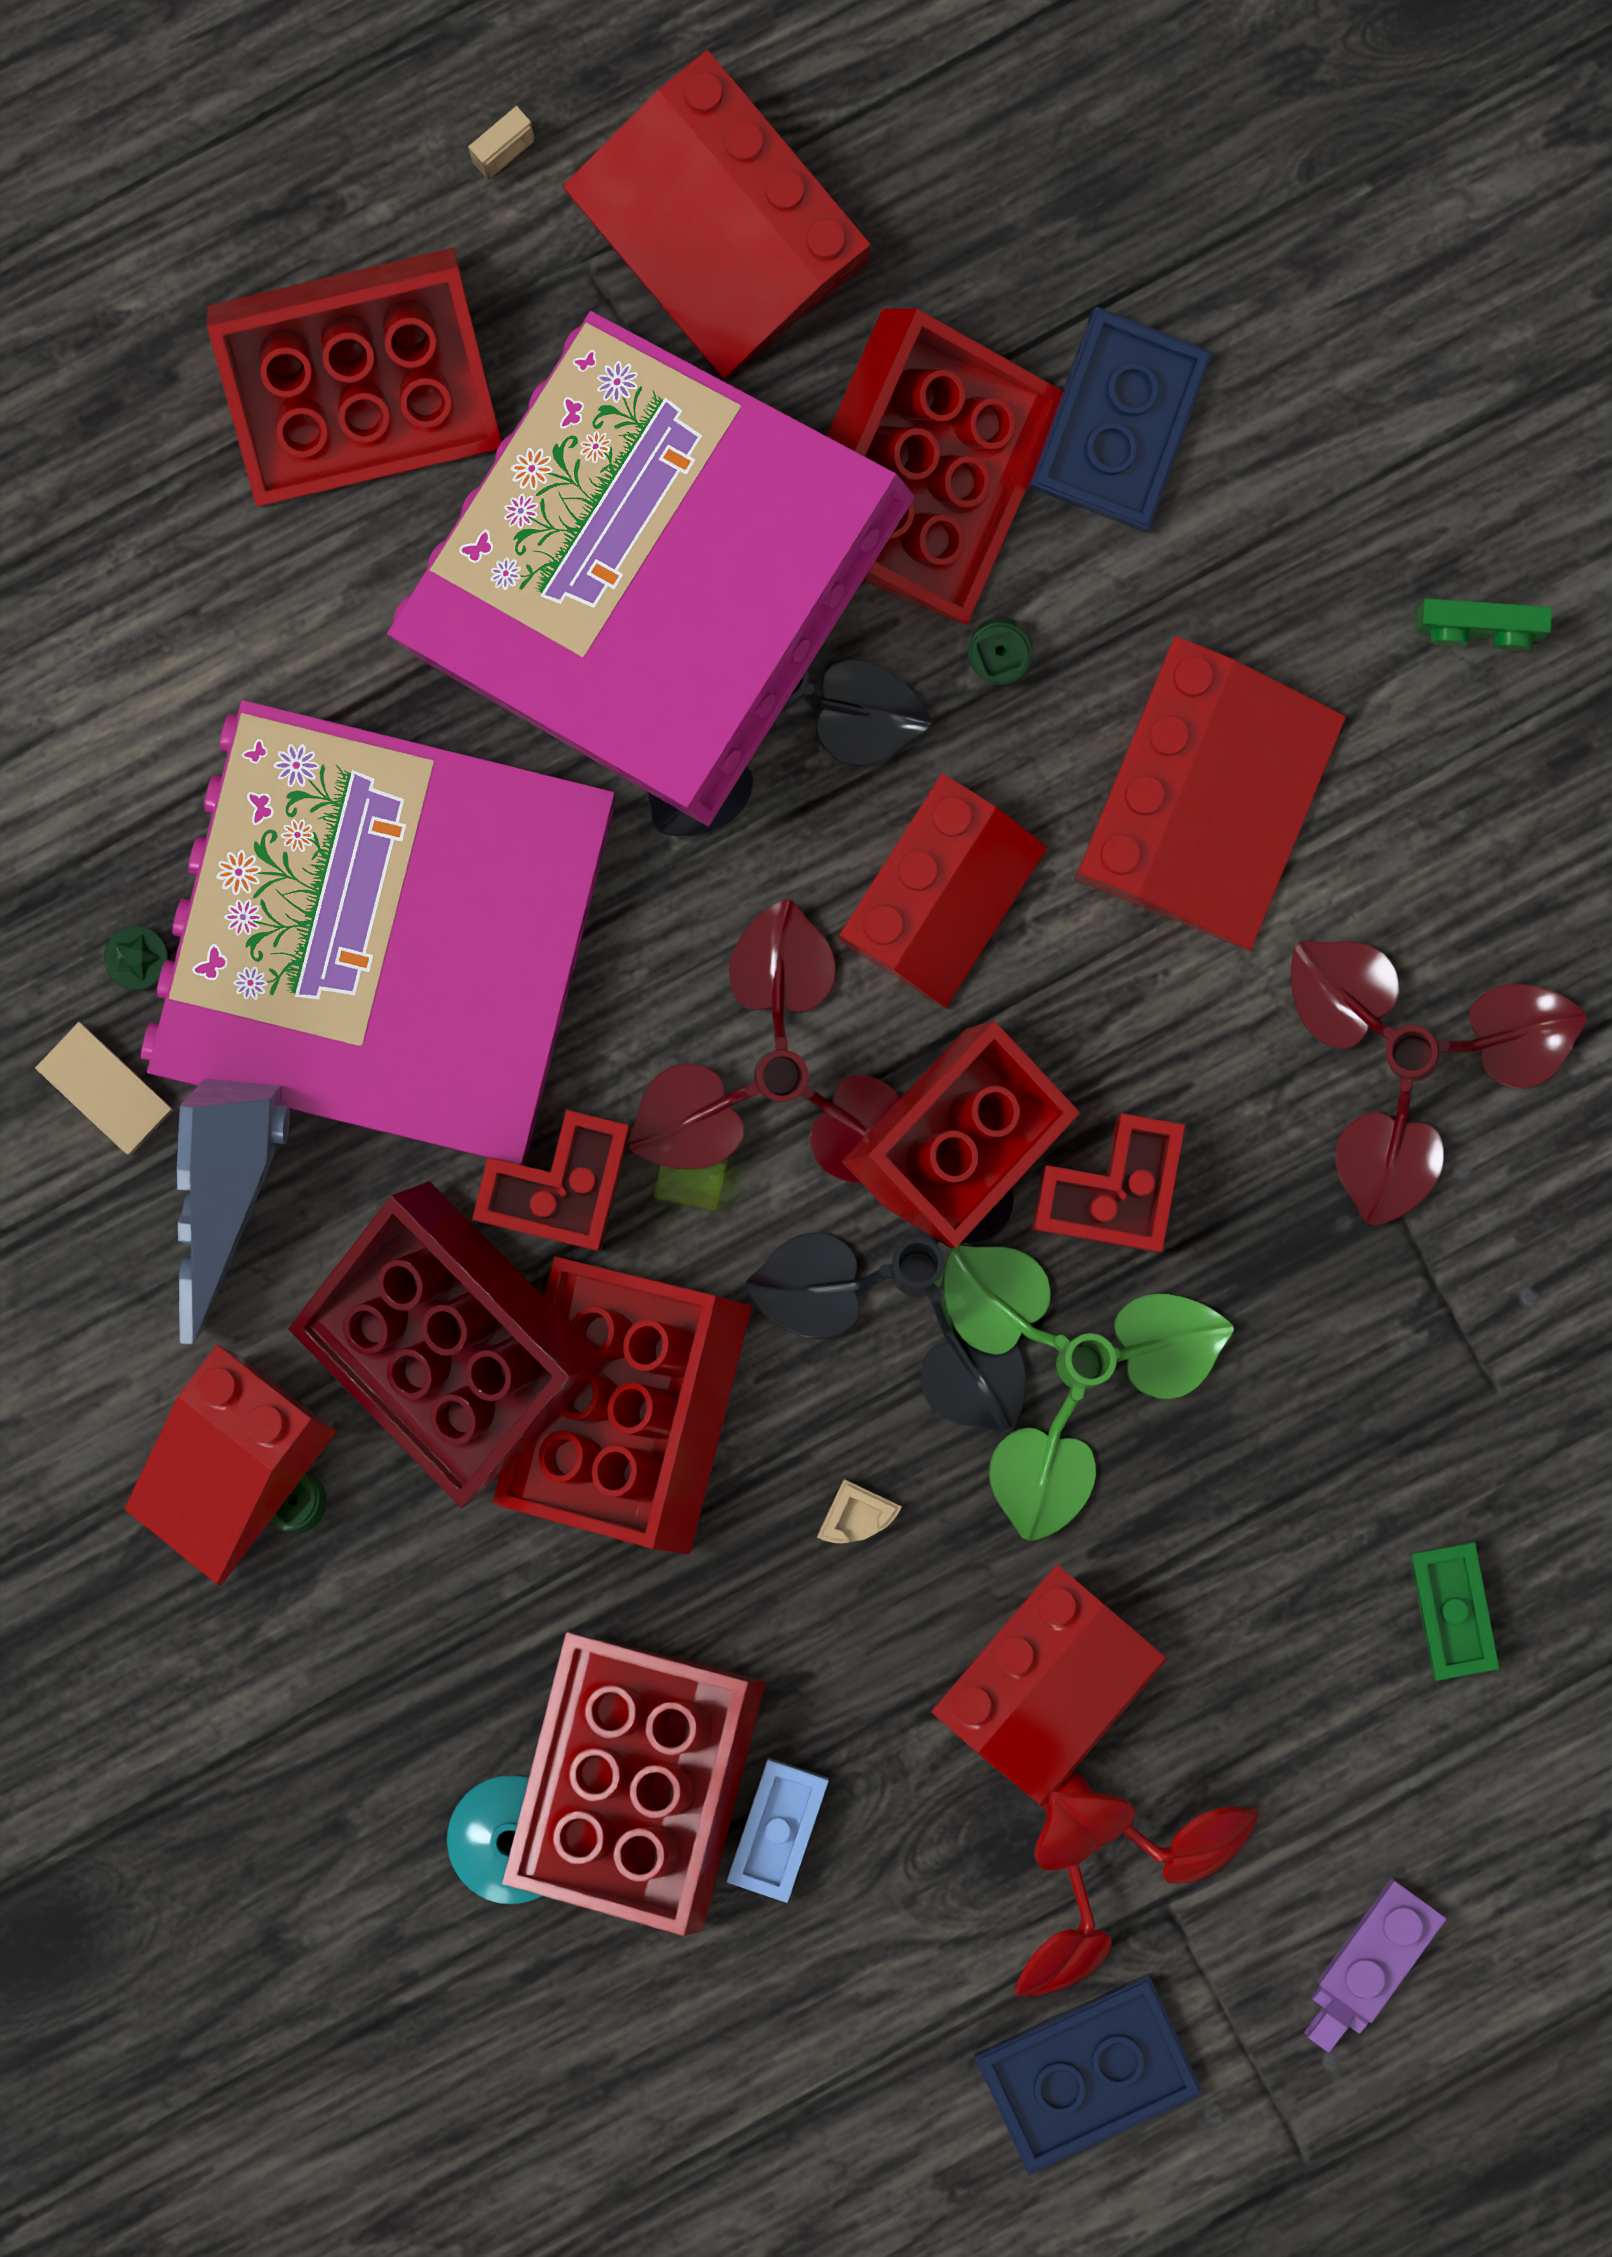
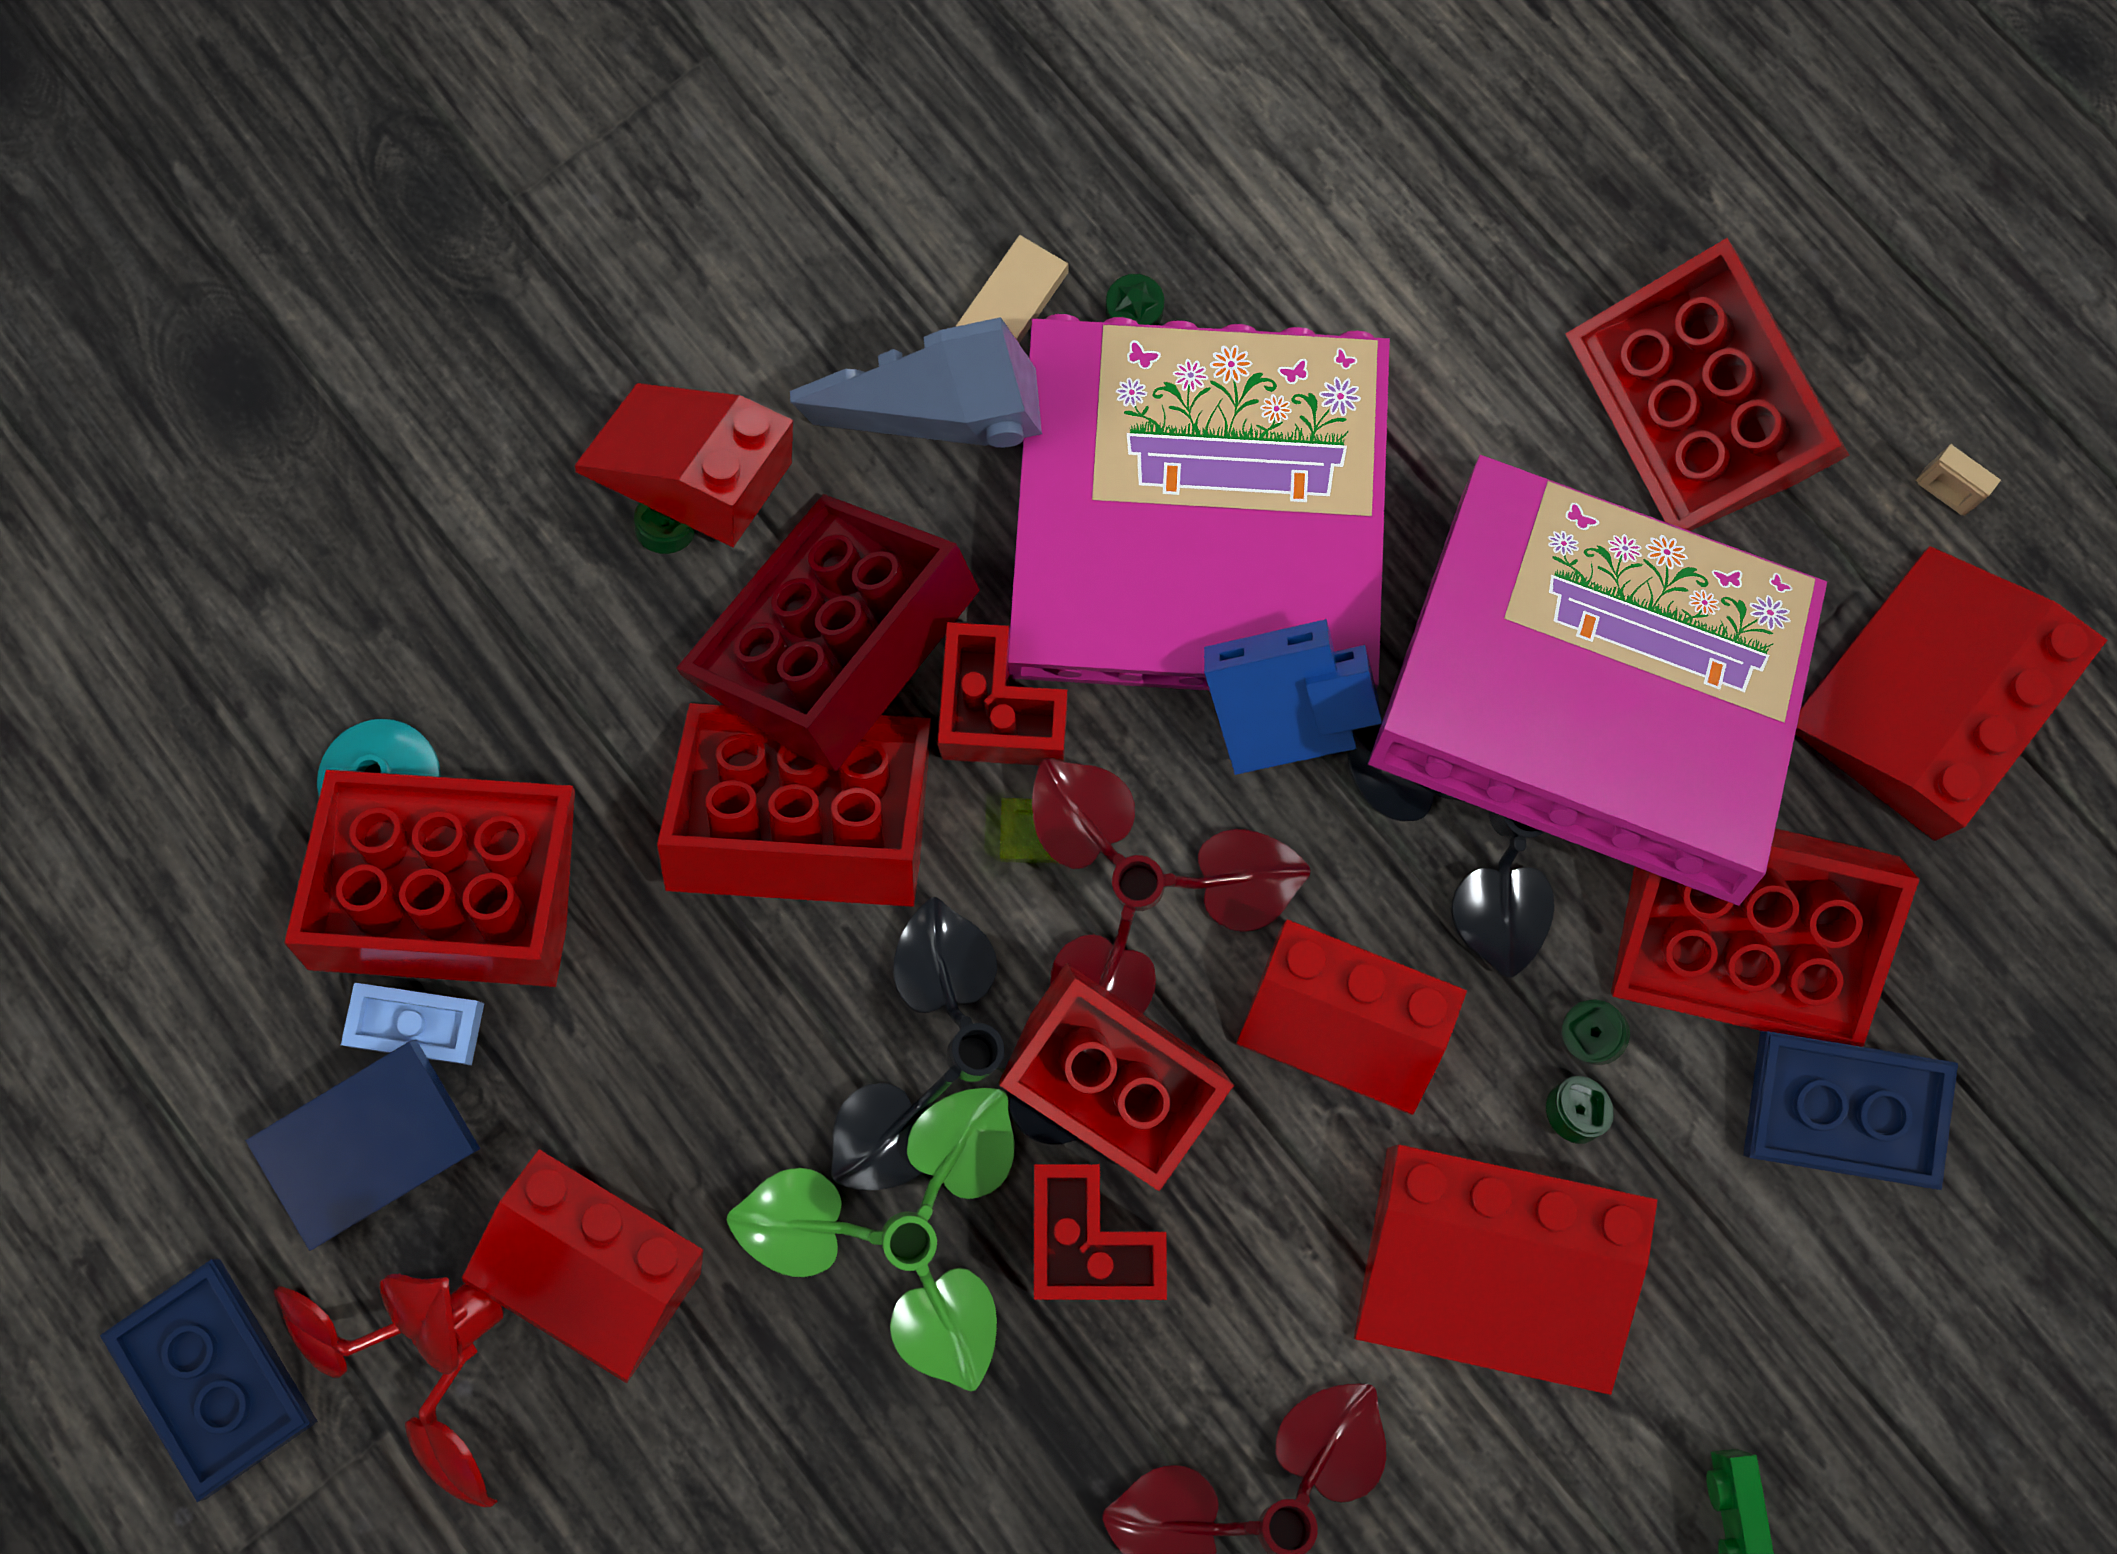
camera: 85 degrees right, 10 degrees down
tan tile [817,1479,902,1544] -> none
none -> dark blue tile [245,1040,480,1251]
none -> blue piece [1204,619,1382,775]
none -> dark green tile [1546,1076,1614,1144]

